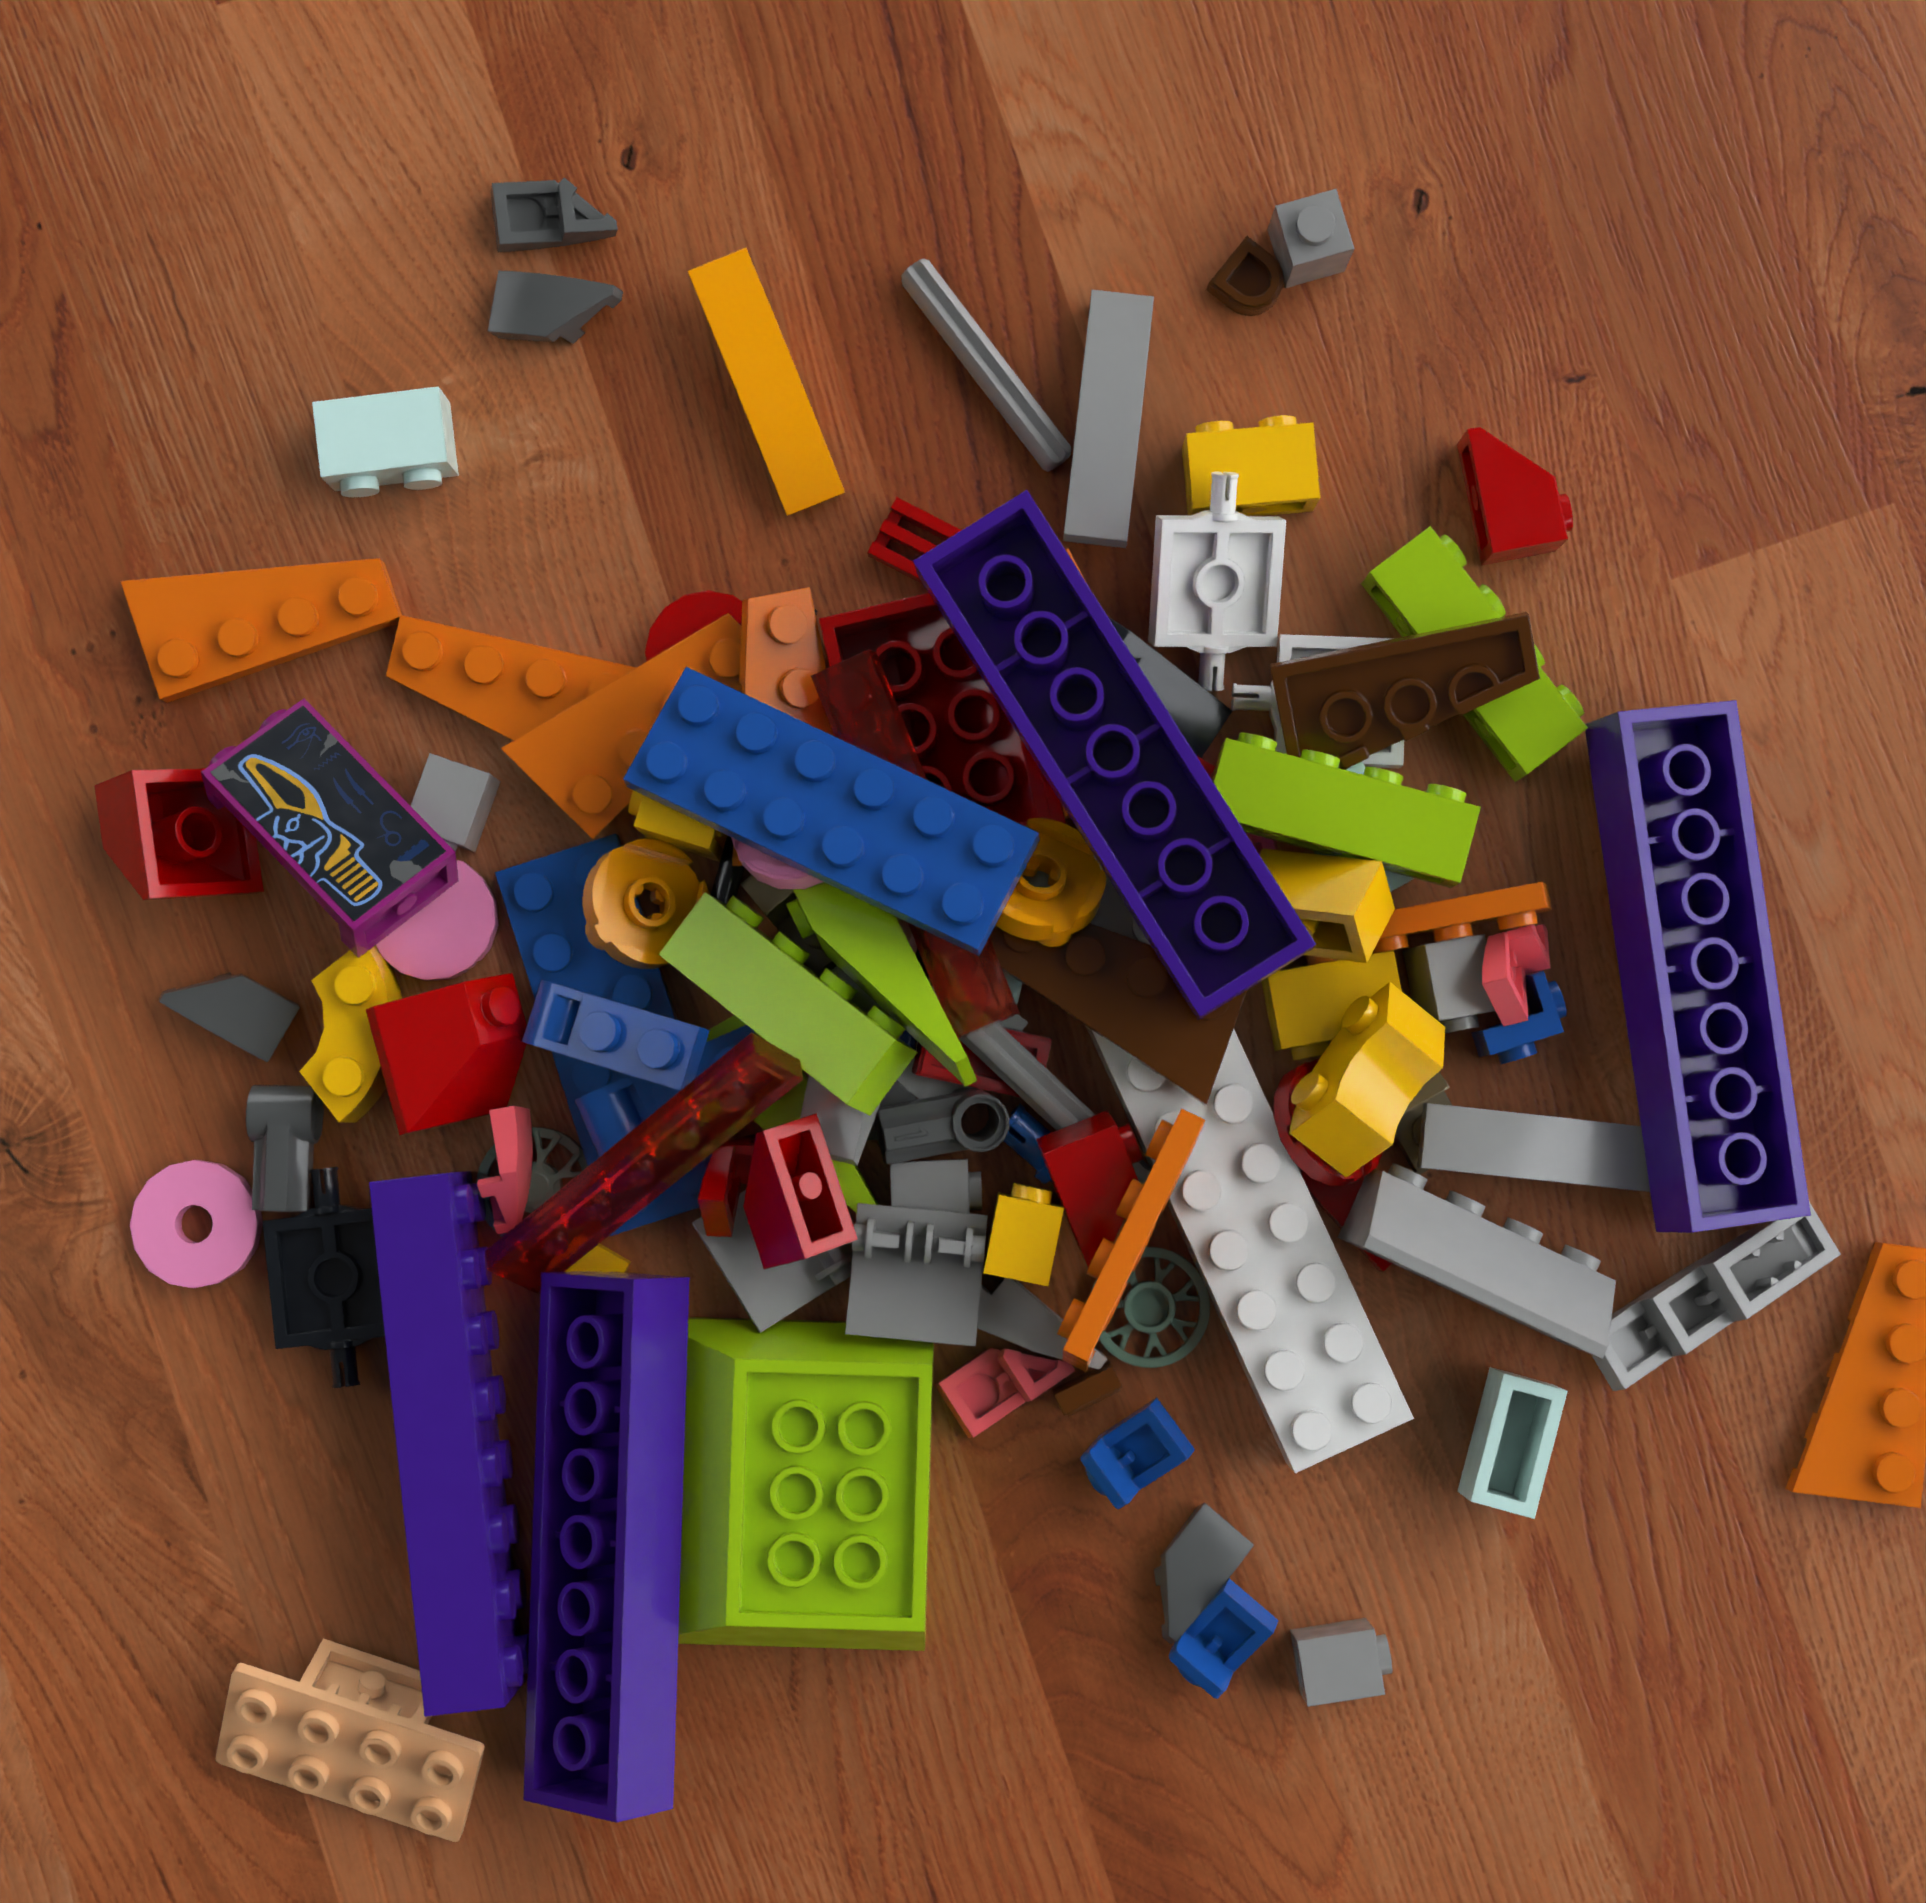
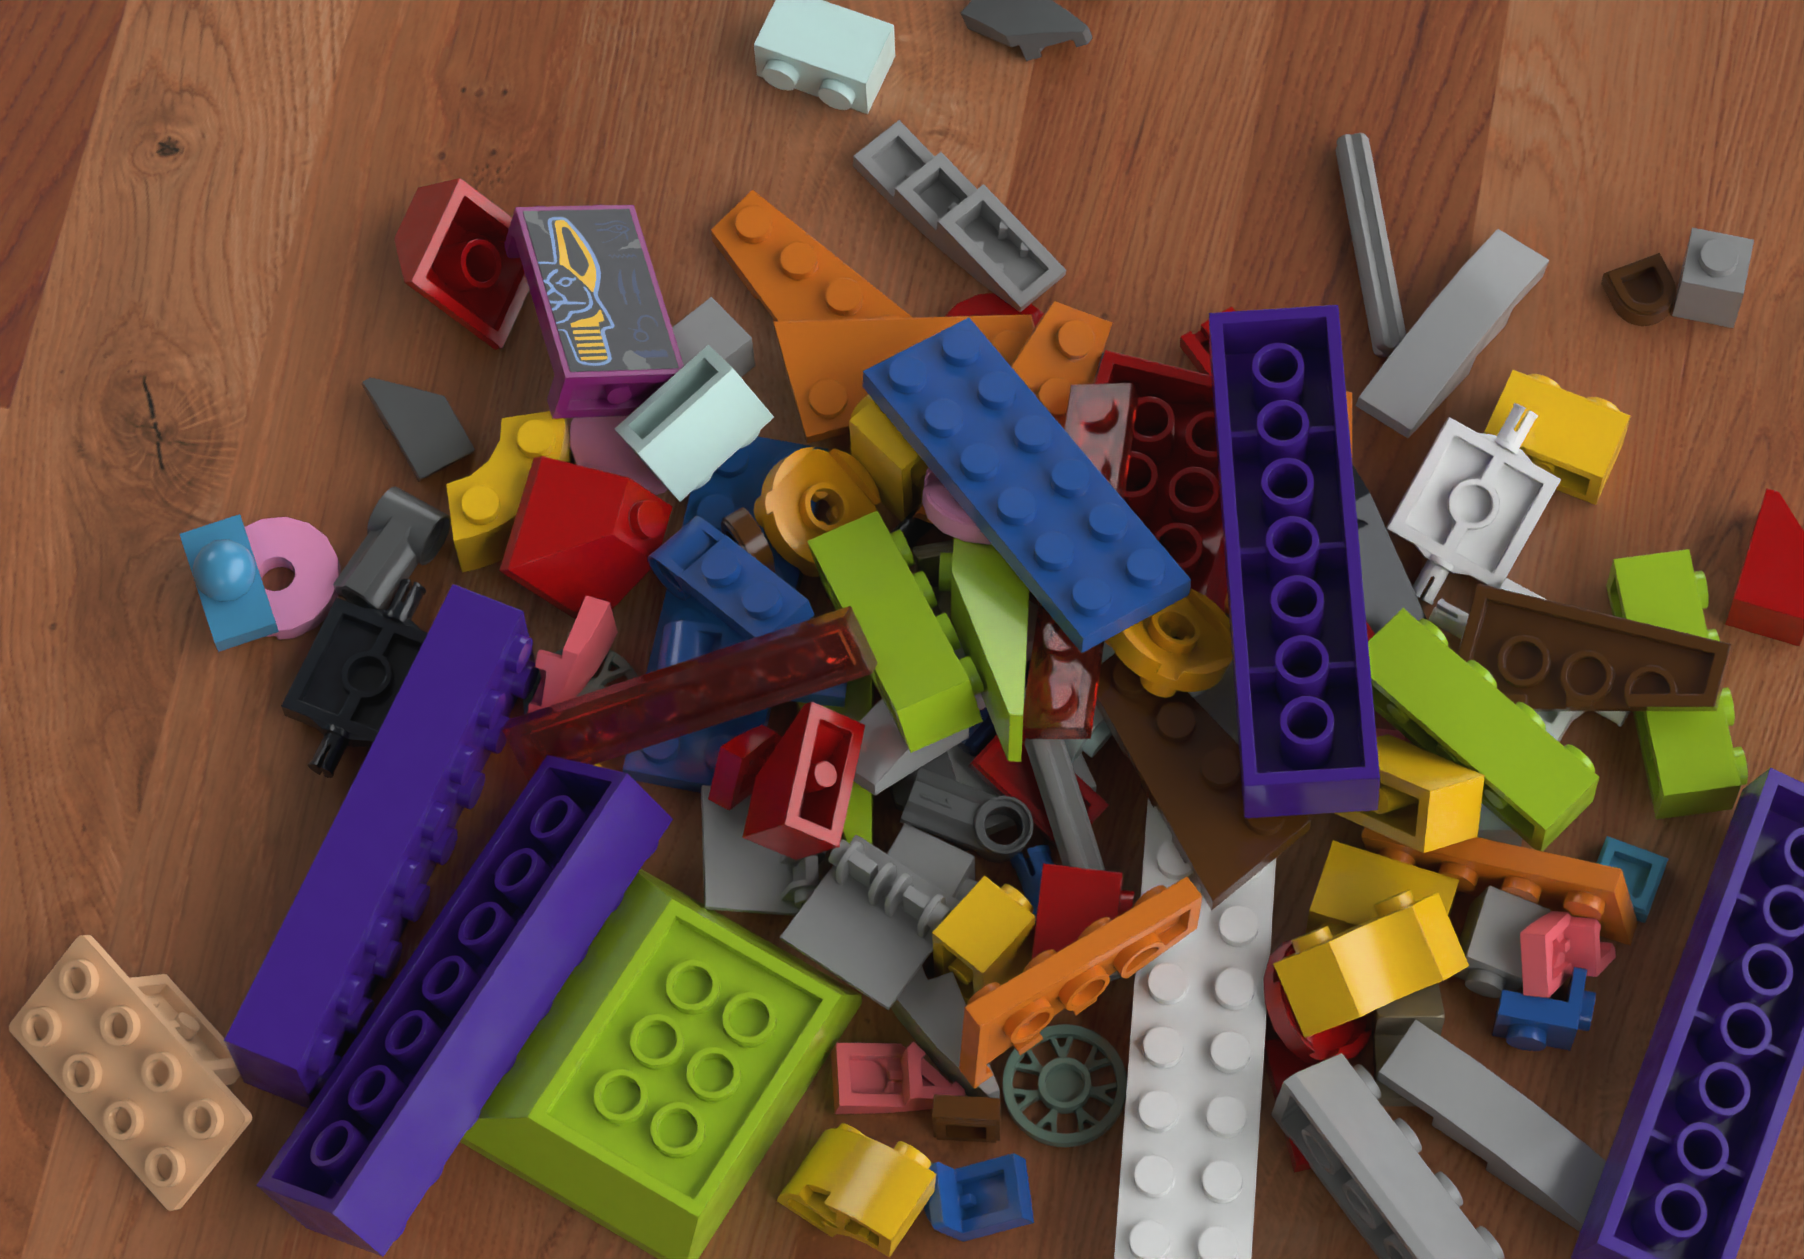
camera: 30 degrees right, 20 degrees down
orange wing [120,558,402,703] -> none
light orange slope [687,247,845,516] -> none
none -> dark azure tile [180,514,279,652]
none -> light aqua brick [614,344,774,502]
none -> reddish brown tile [721,507,775,573]
none -> yellow brick [777,1123,936,1258]
none -> light grey slope [853,120,1067,312]
none -> dark azure tile [1597,836,1668,923]

